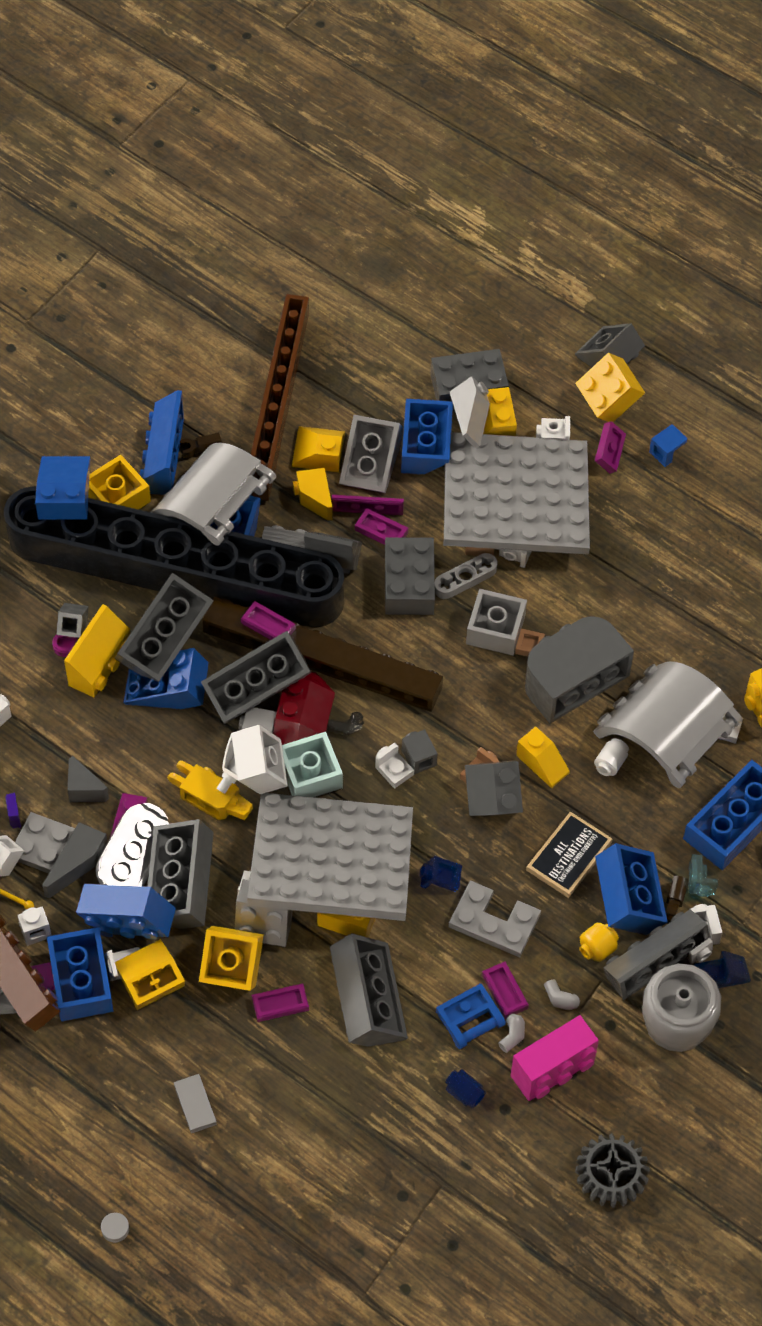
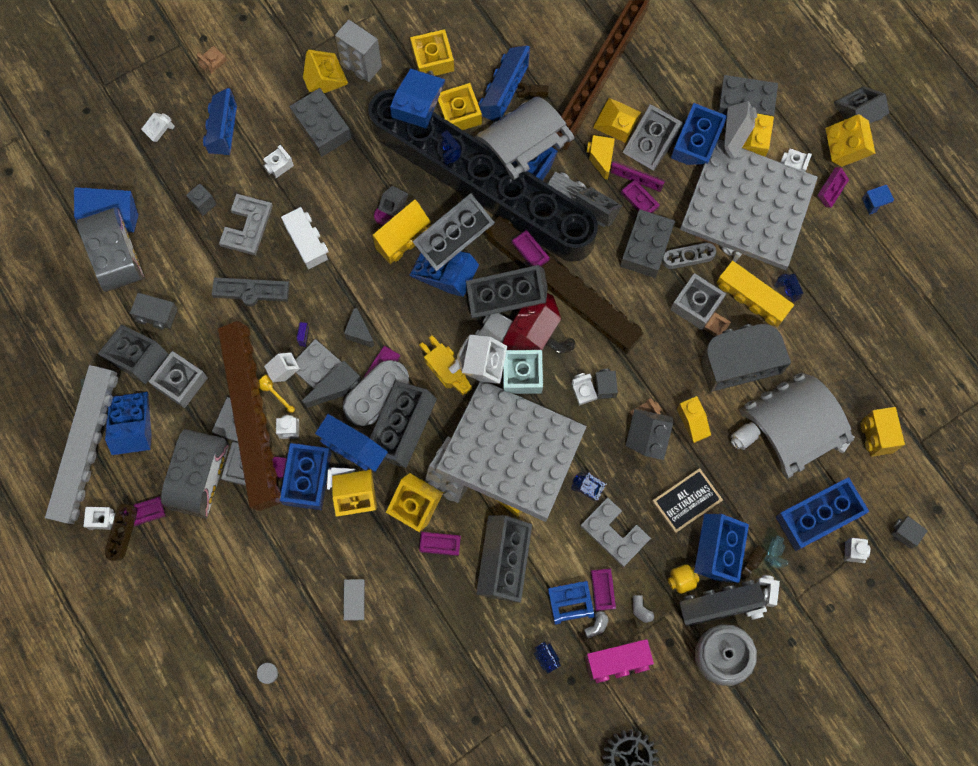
camera: 20 degrees right, 15 degrees up
clear blue slope [694,951,751,988] -> none
none -> yellow brick [410,29,454,76]
none -> clear blue bracket [441,130,461,165]
none -> yellow brick [716,261,794,328]
none -> clear blue bracket [774,273,804,302]

